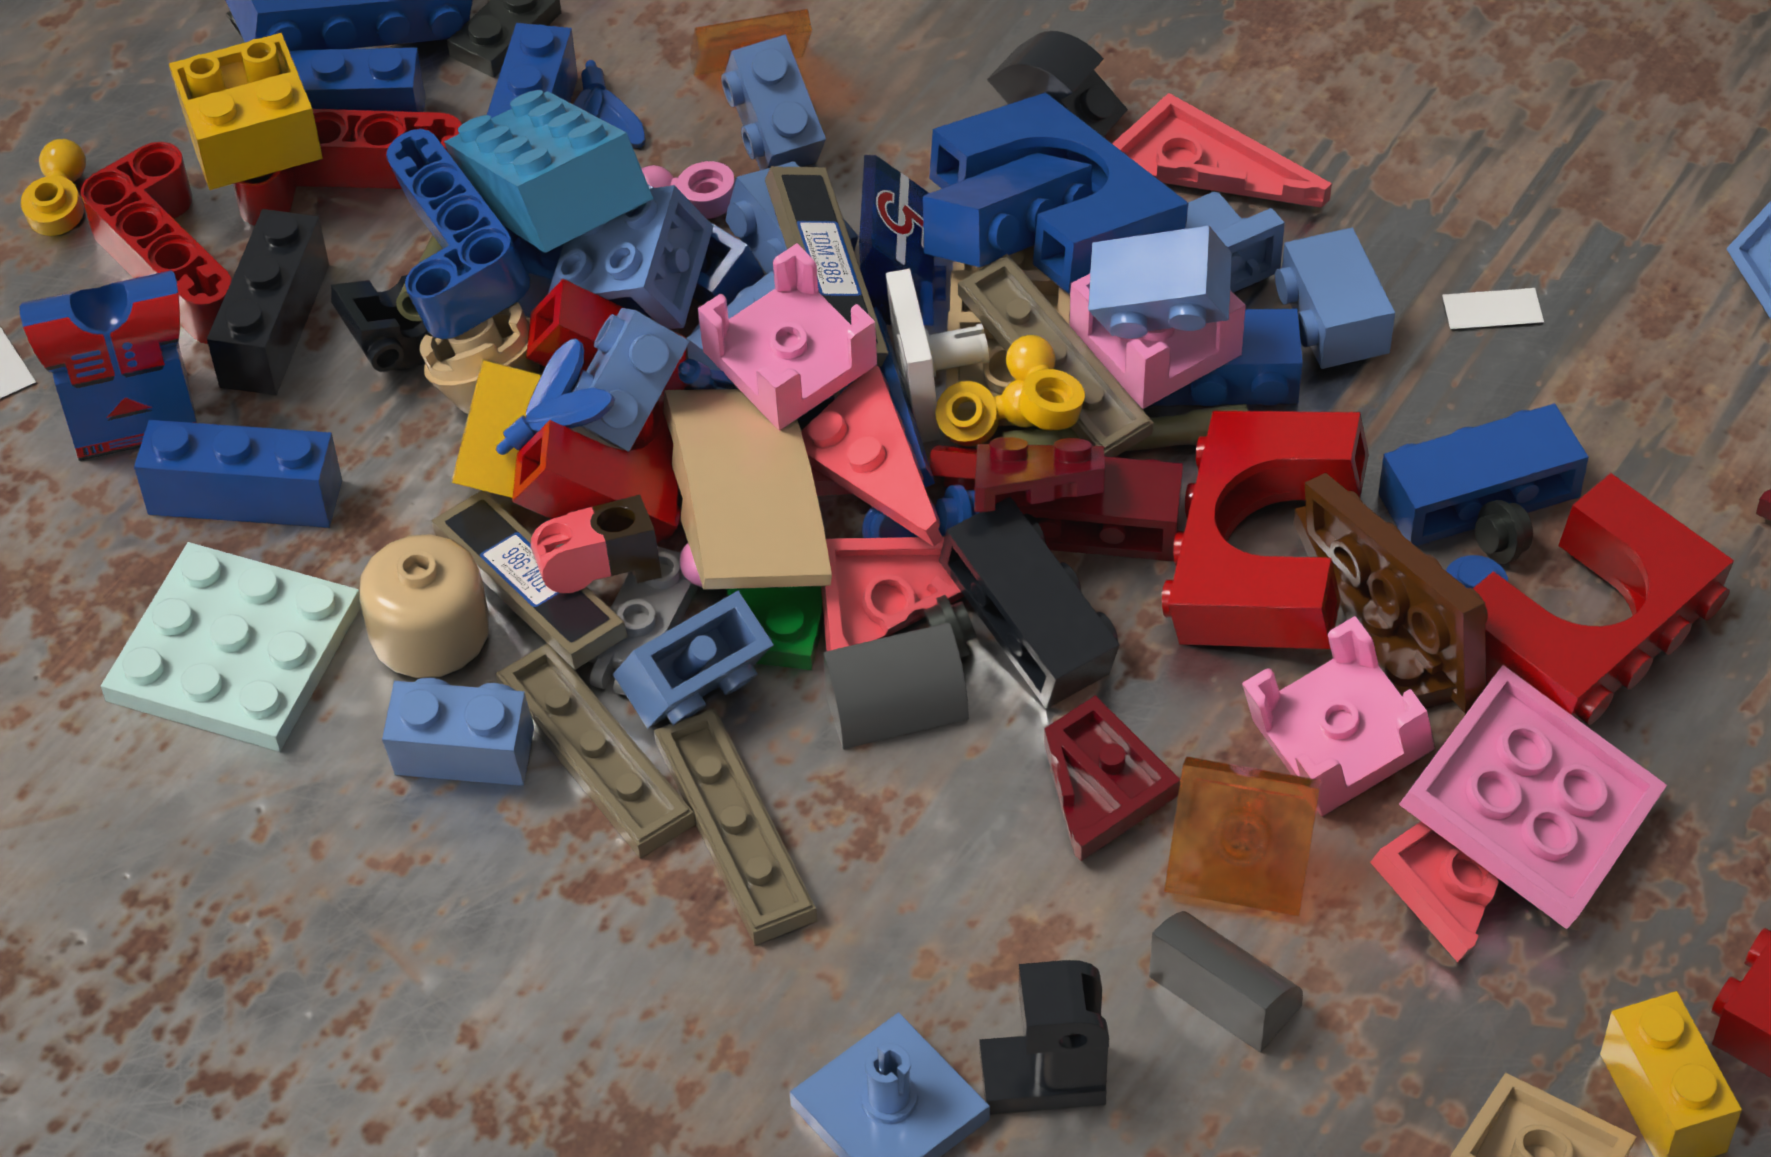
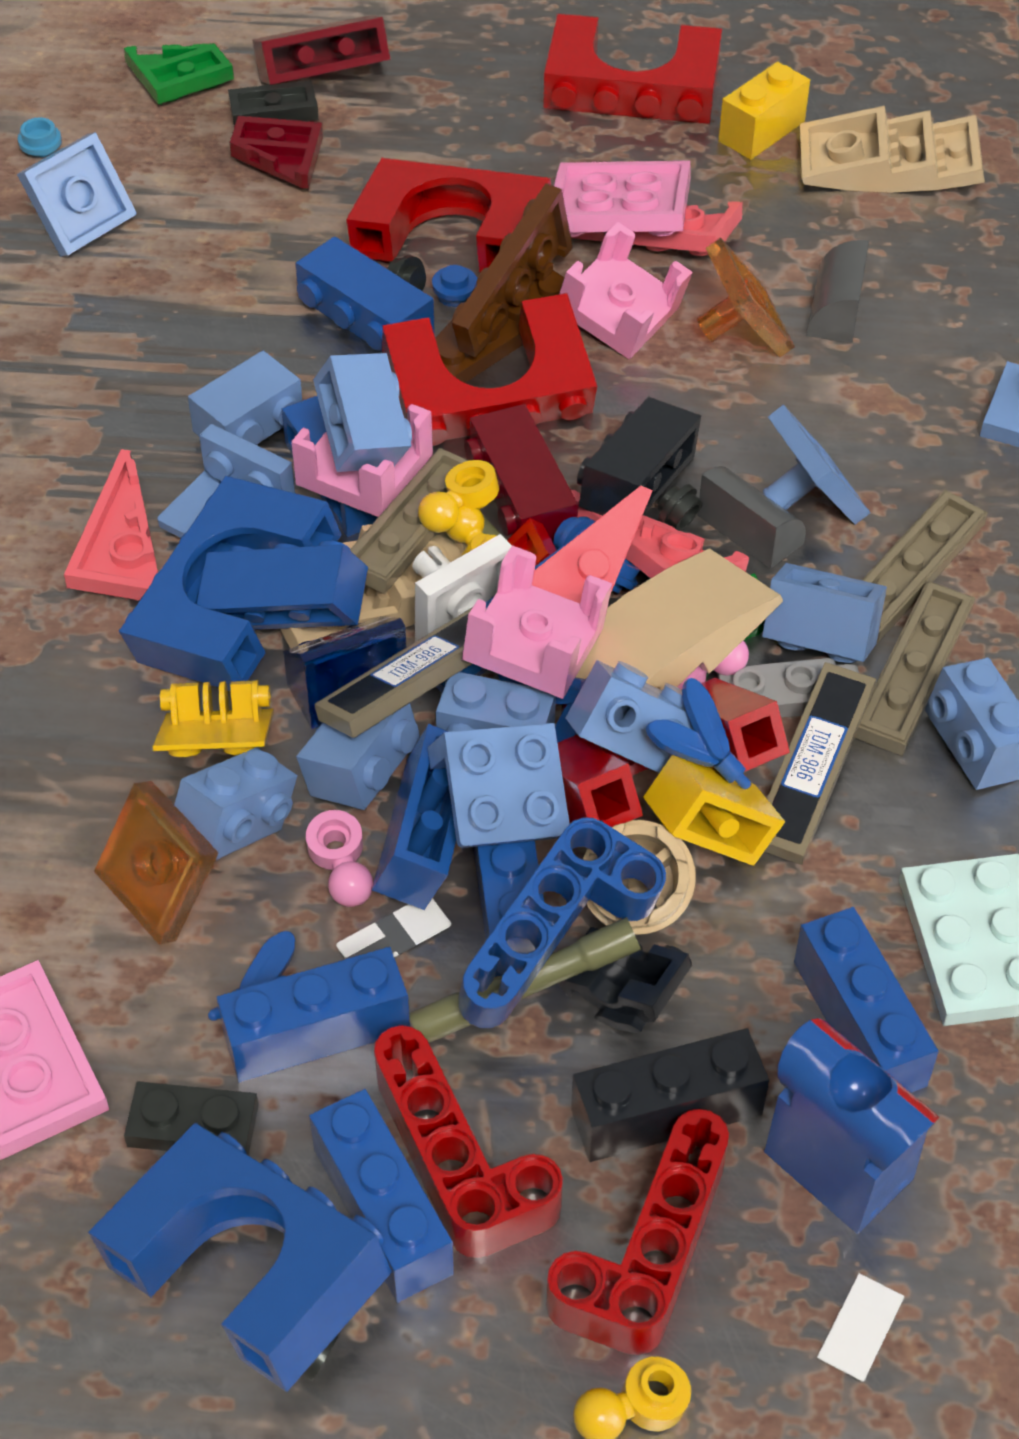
camera: 120 degrees left, 0 degrees up
yellow slope [168,33,323,190] -> none
tan head [359,534,489,678] -> none
dark azure brick [444,90,653,253] -> none
leg [530,495,662,593] -> none
dark red wing [974,437,1105,512] -> none
black piece [979,960,1109,1115] -> none
black brick [987,31,1128,137] -> none
dark red wing [1044,695,1181,861] -> none
white sticker [1442,288,1544,329] -> none
none -> yellow hinge [153,680,274,757]
none -> medium blue tile [762,404,871,525]

